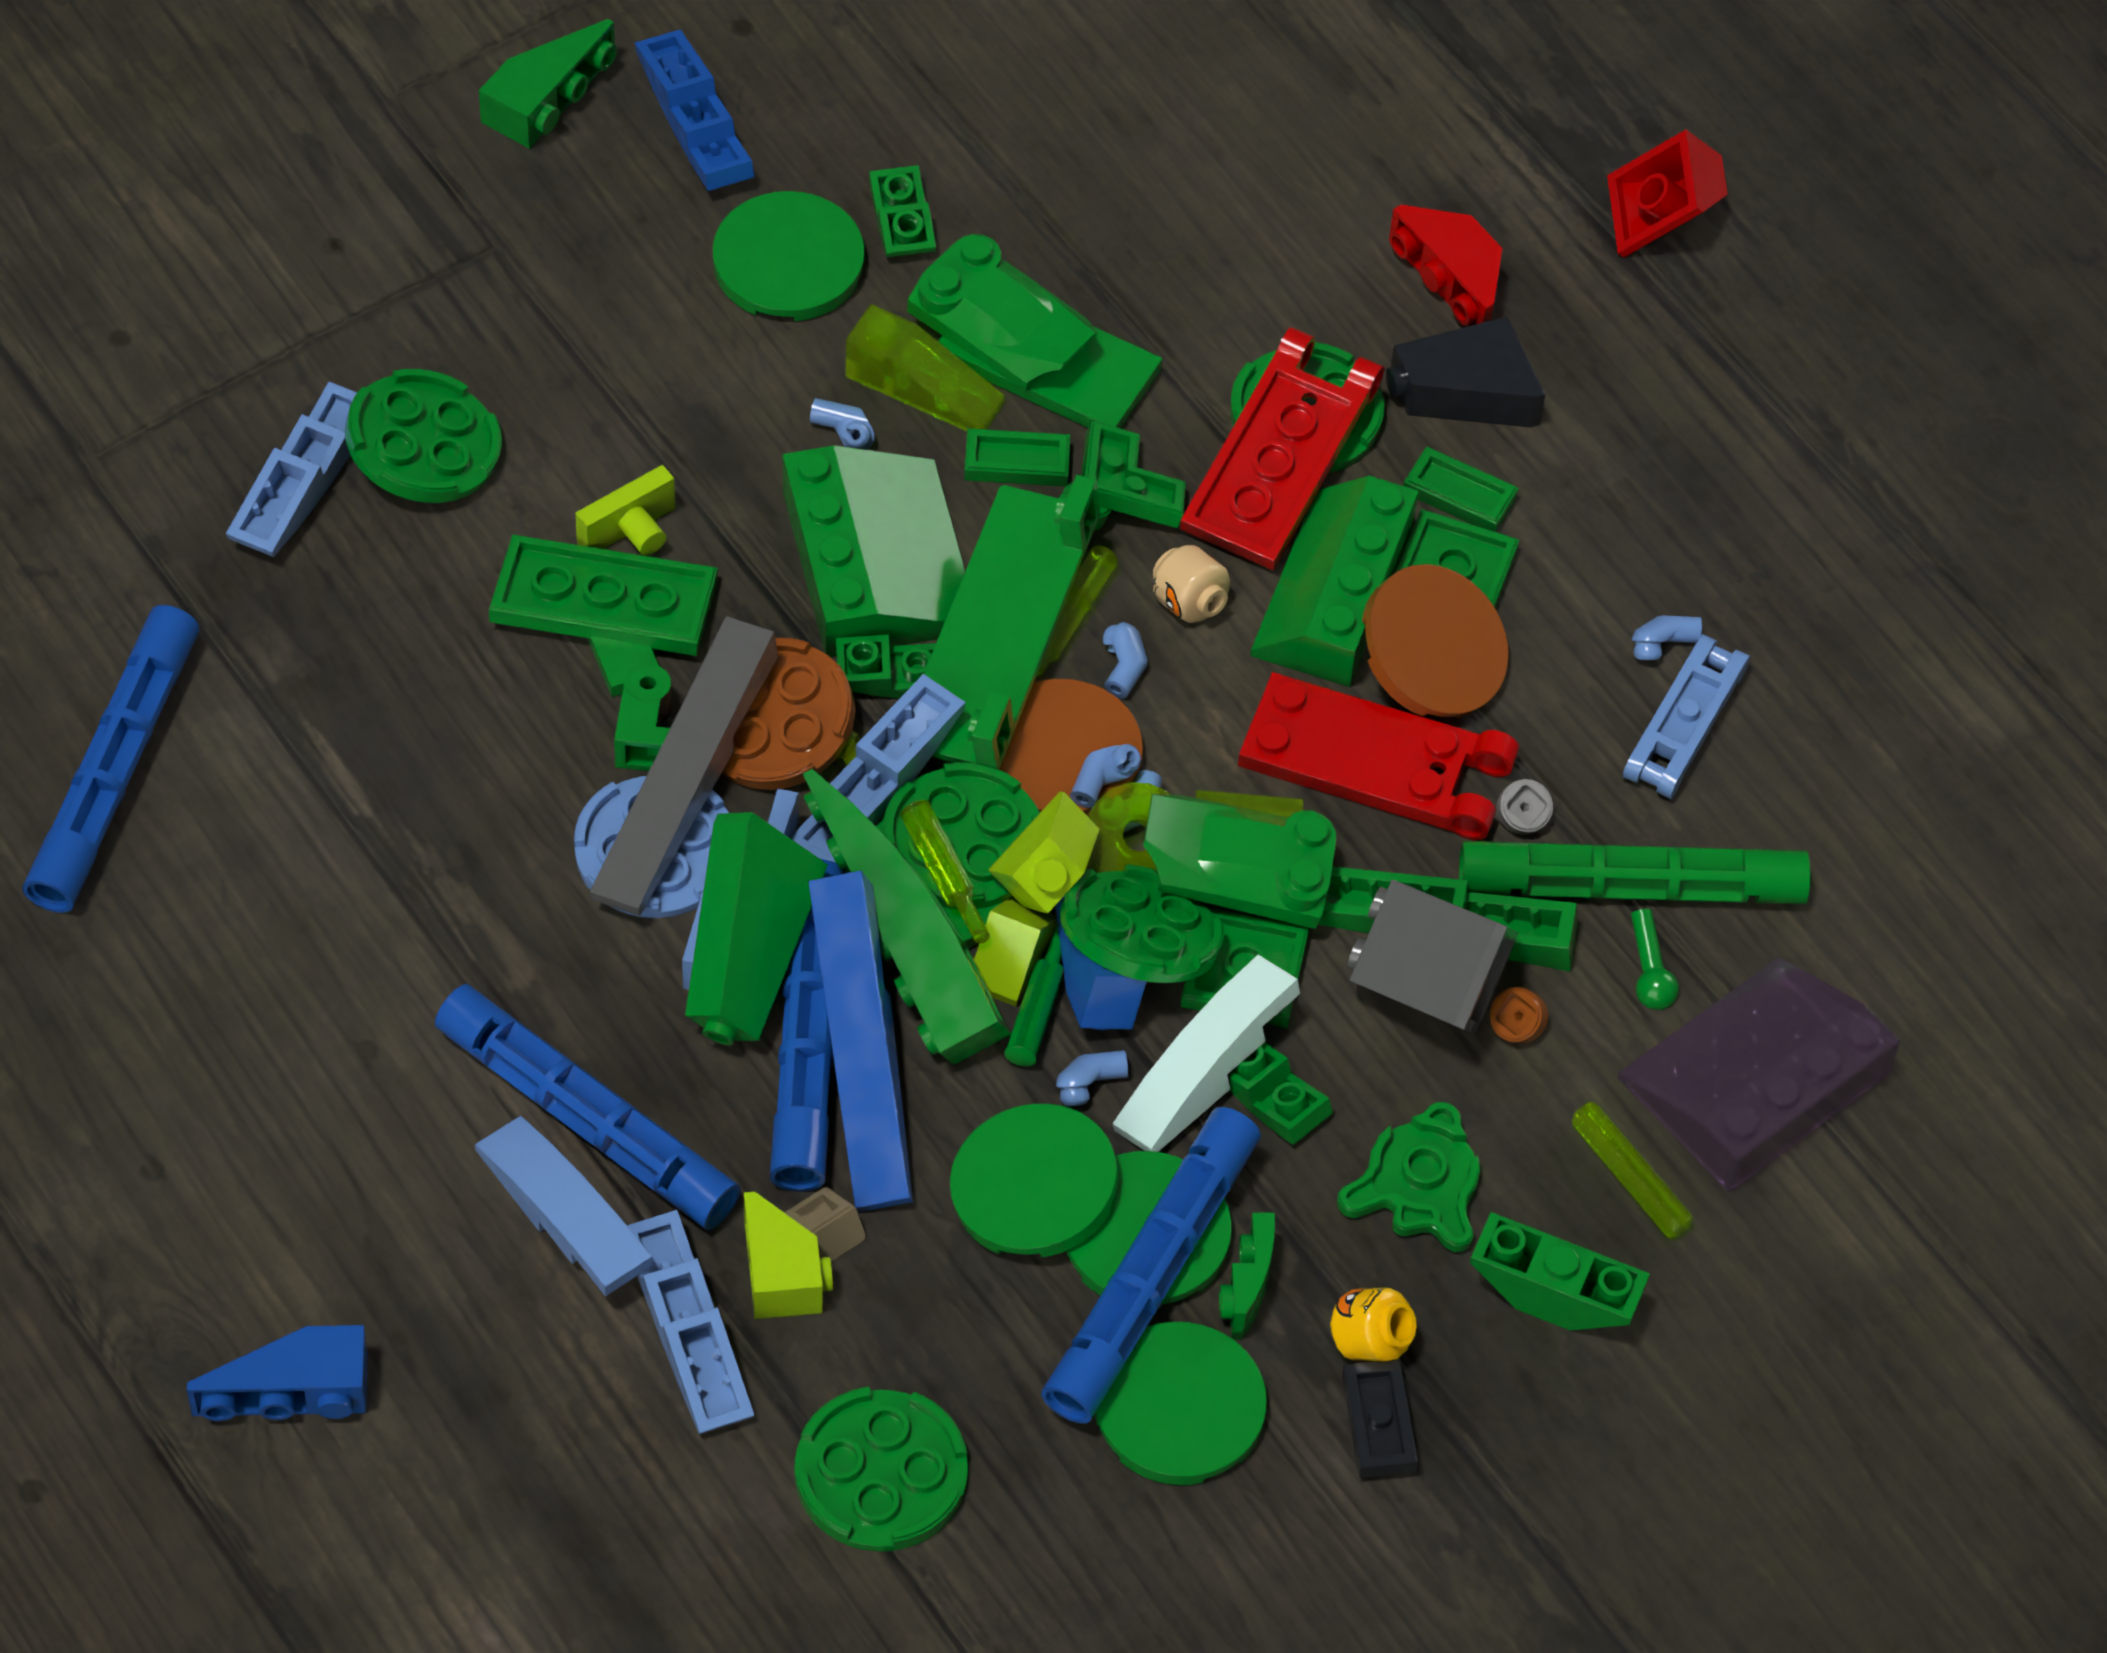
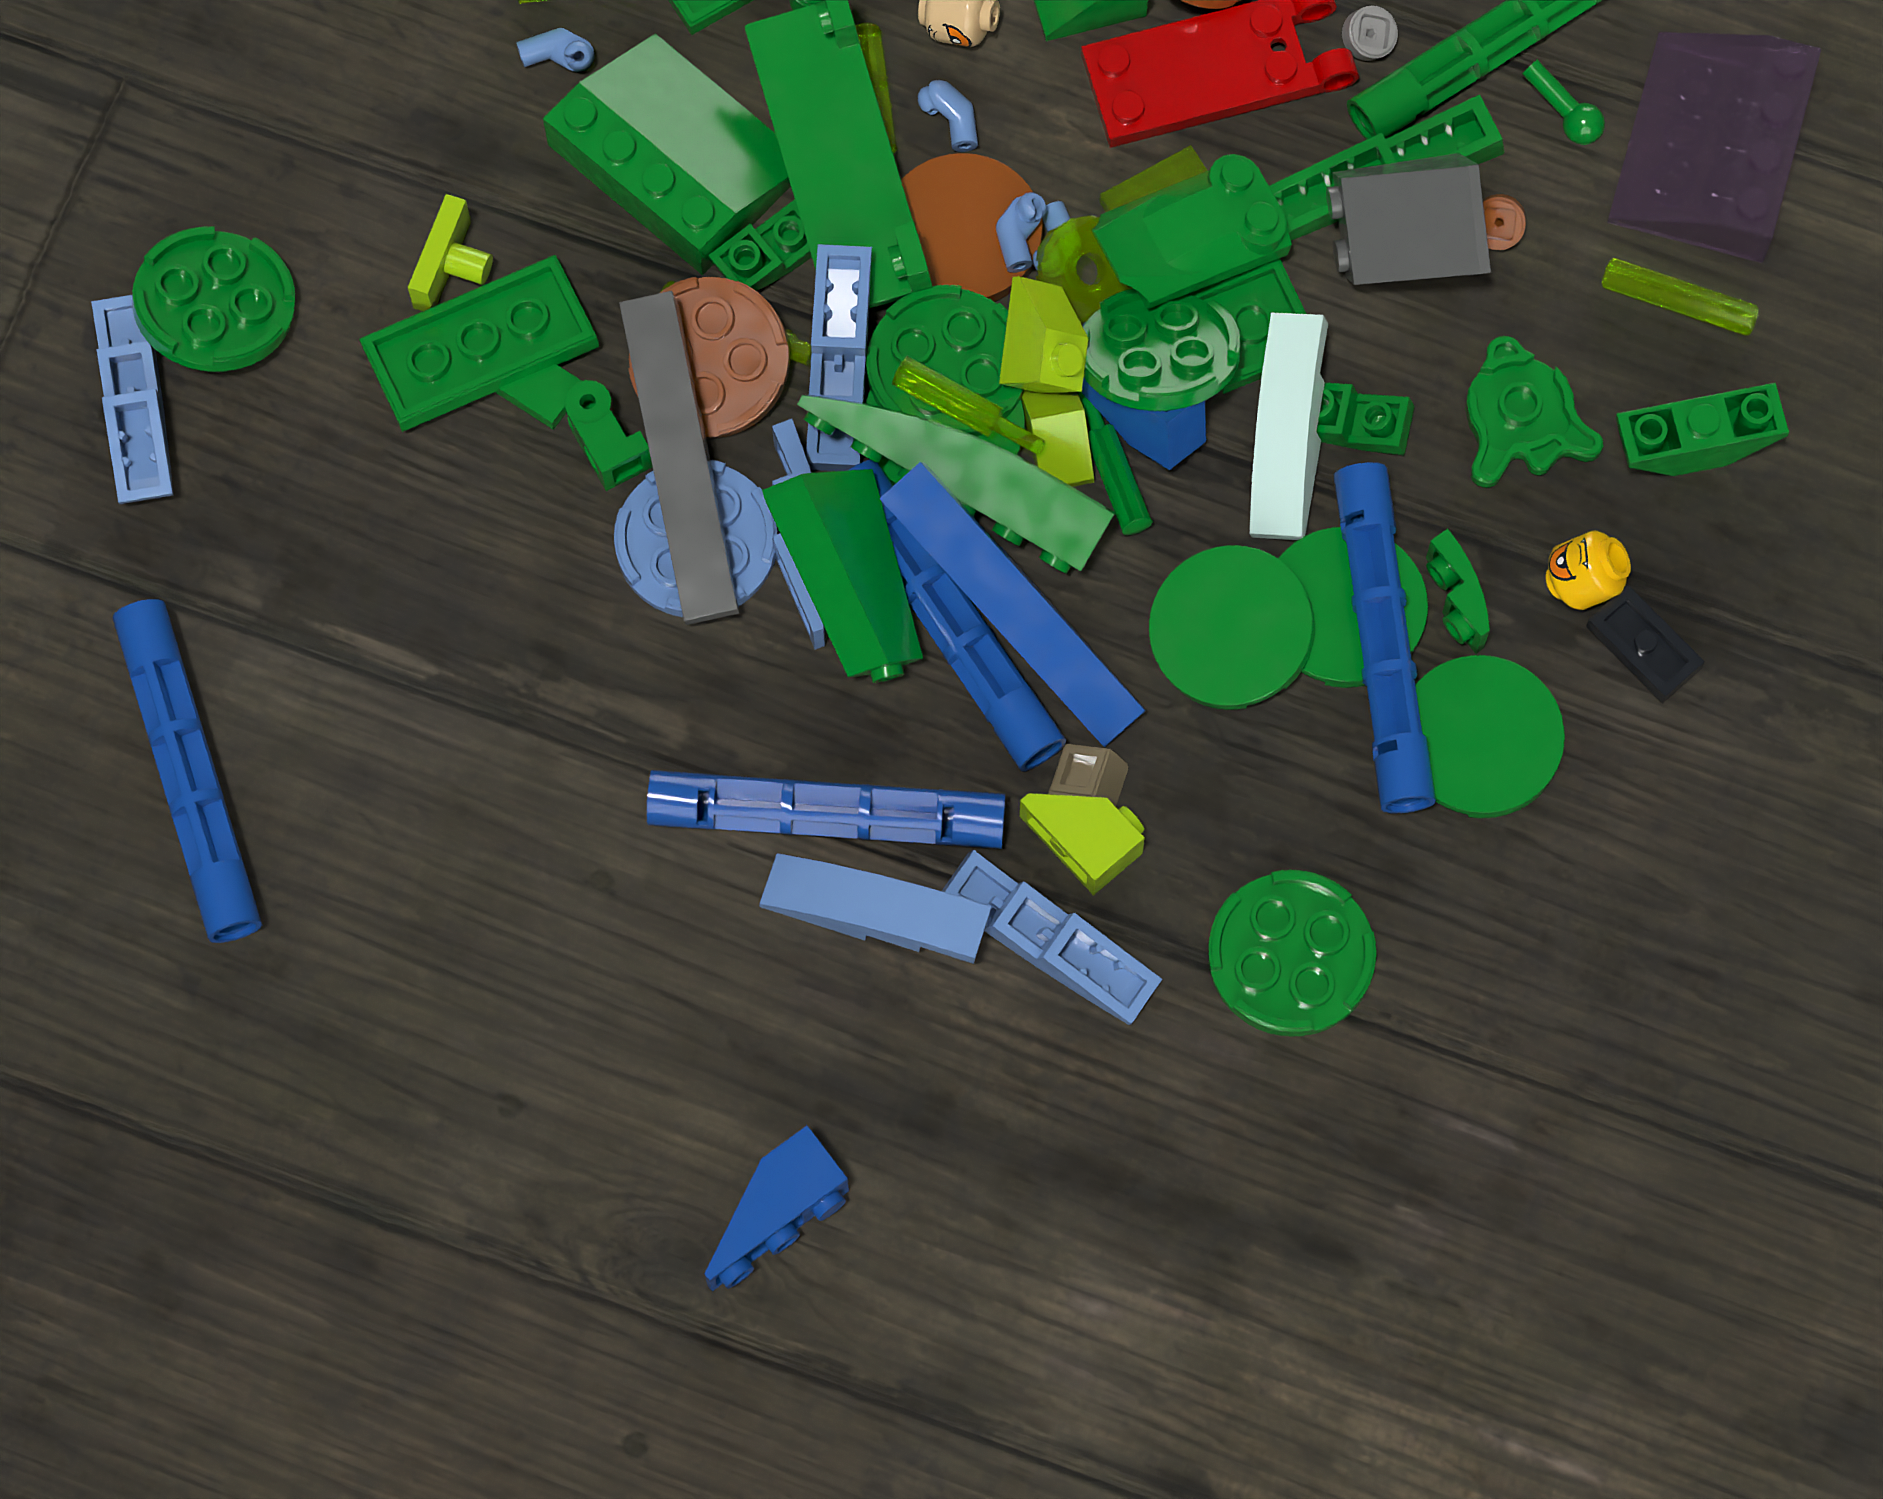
camera: 30 degrees left, 15 degrees up
medium blue arm [1056,1050,1128,1106] -> none

